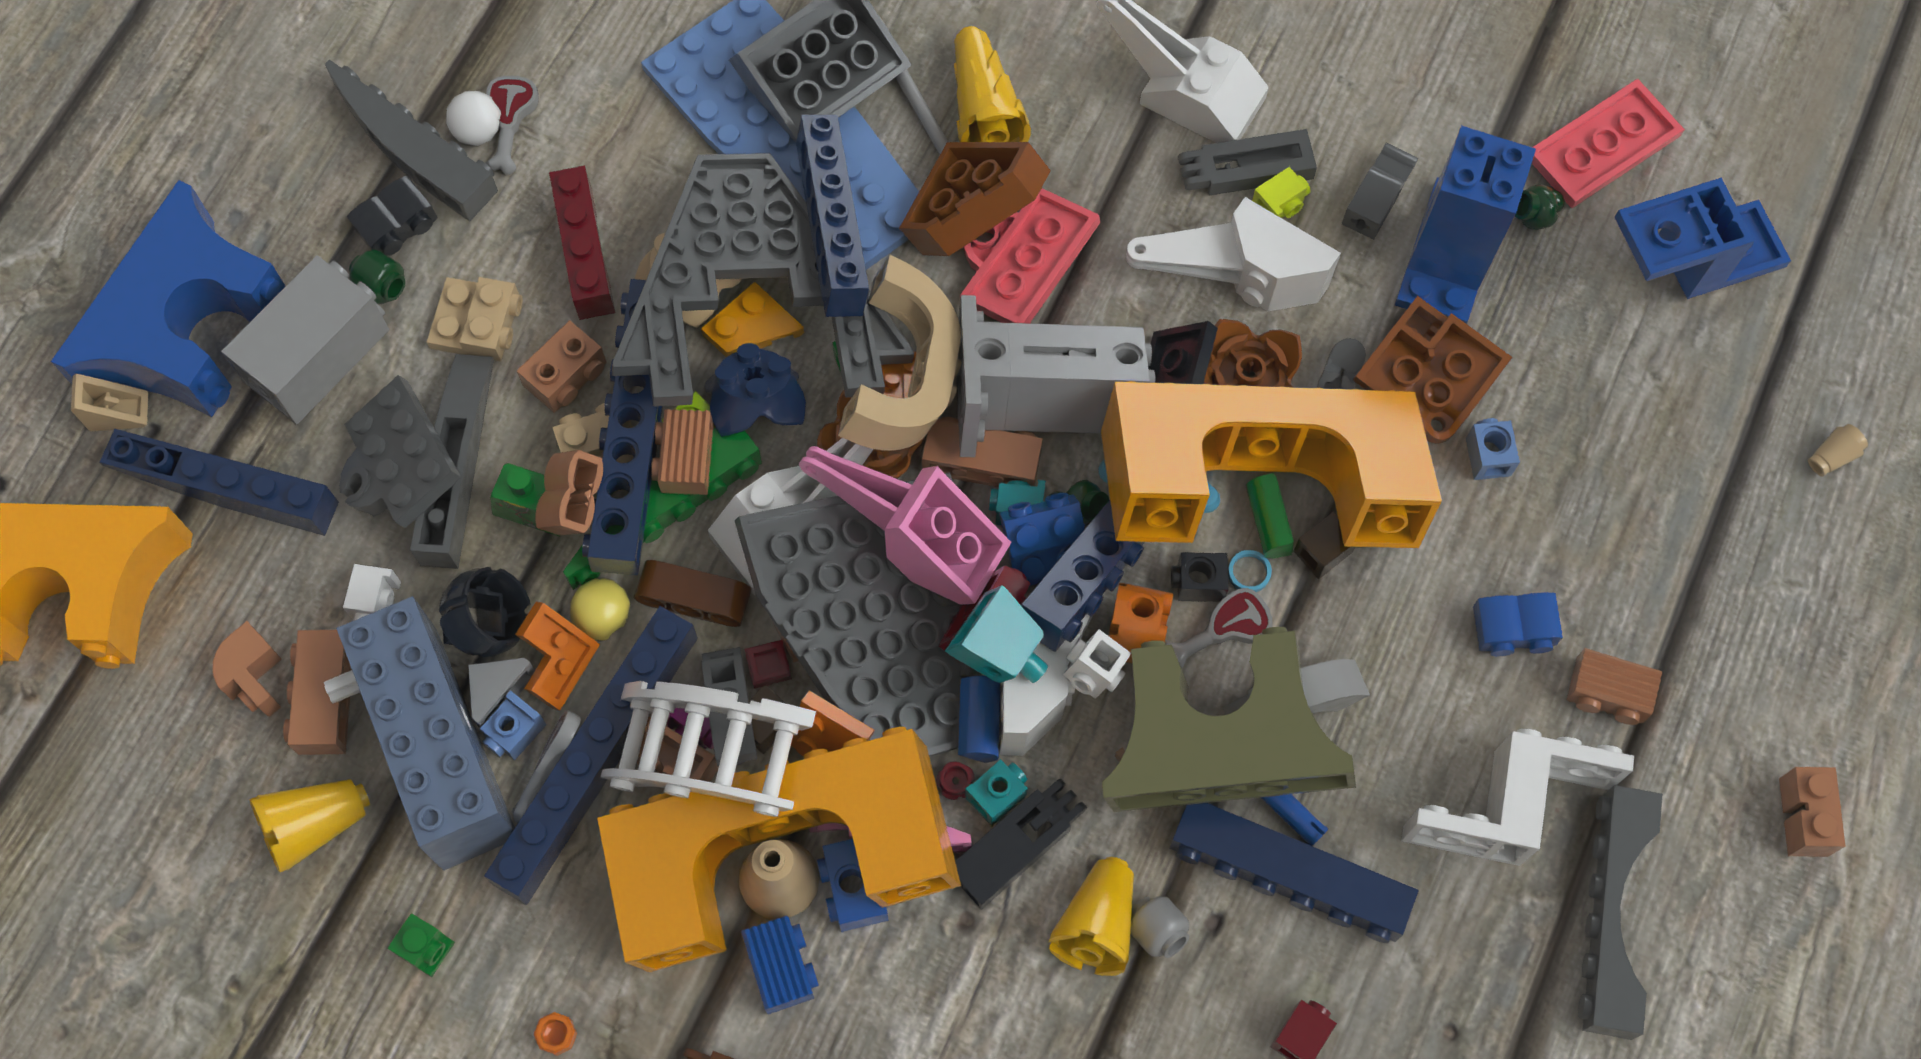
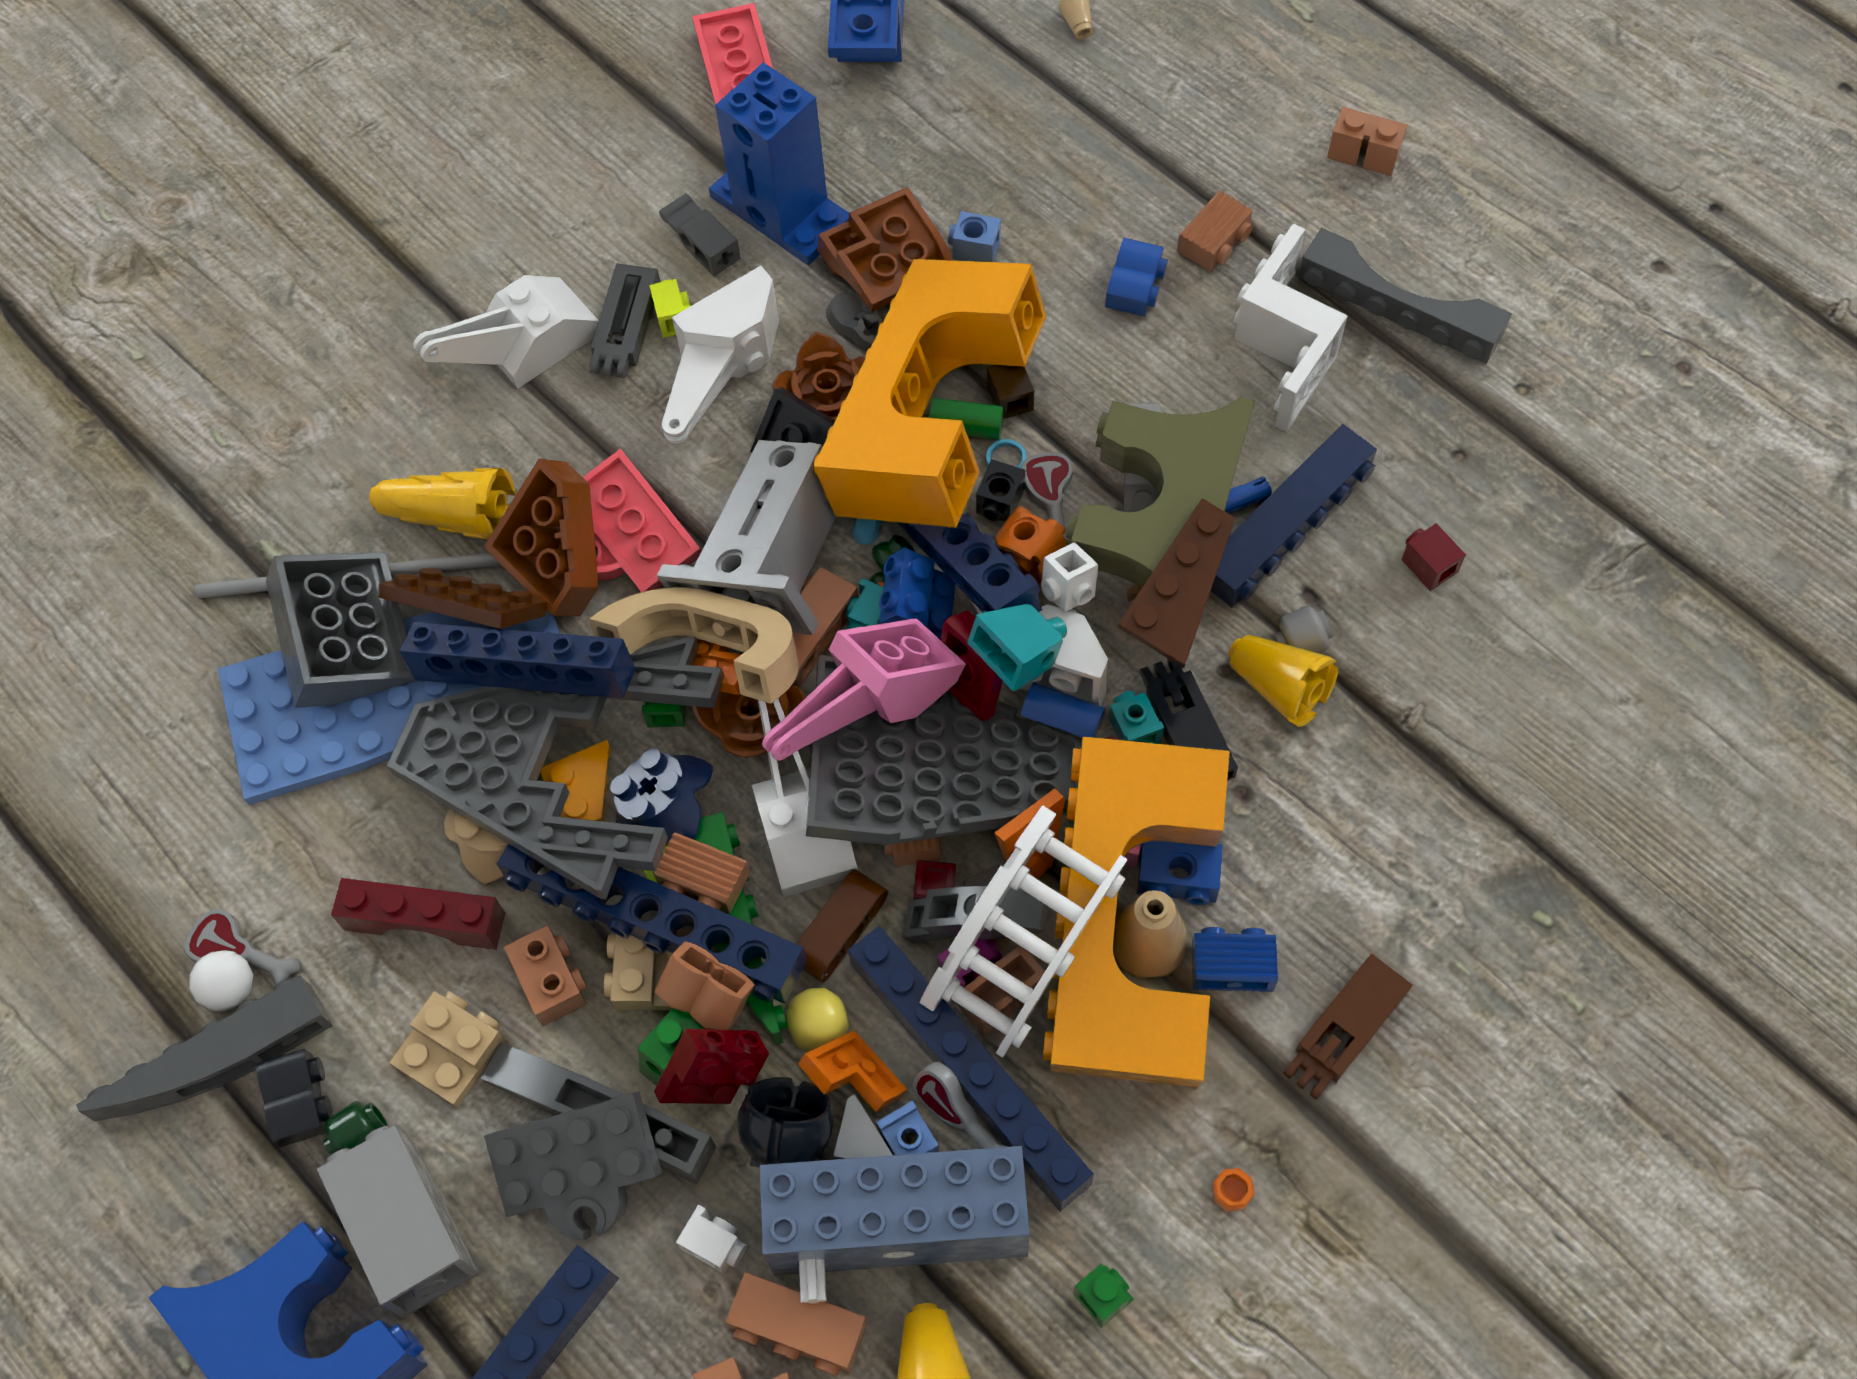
camera: 65 degrees left, 5 degrees down
none -> reddish brown plate [378,568,547,629]
none -> dark red plate [654,1028,769,1104]
none -> reddish brown wing [1118,498,1235,668]

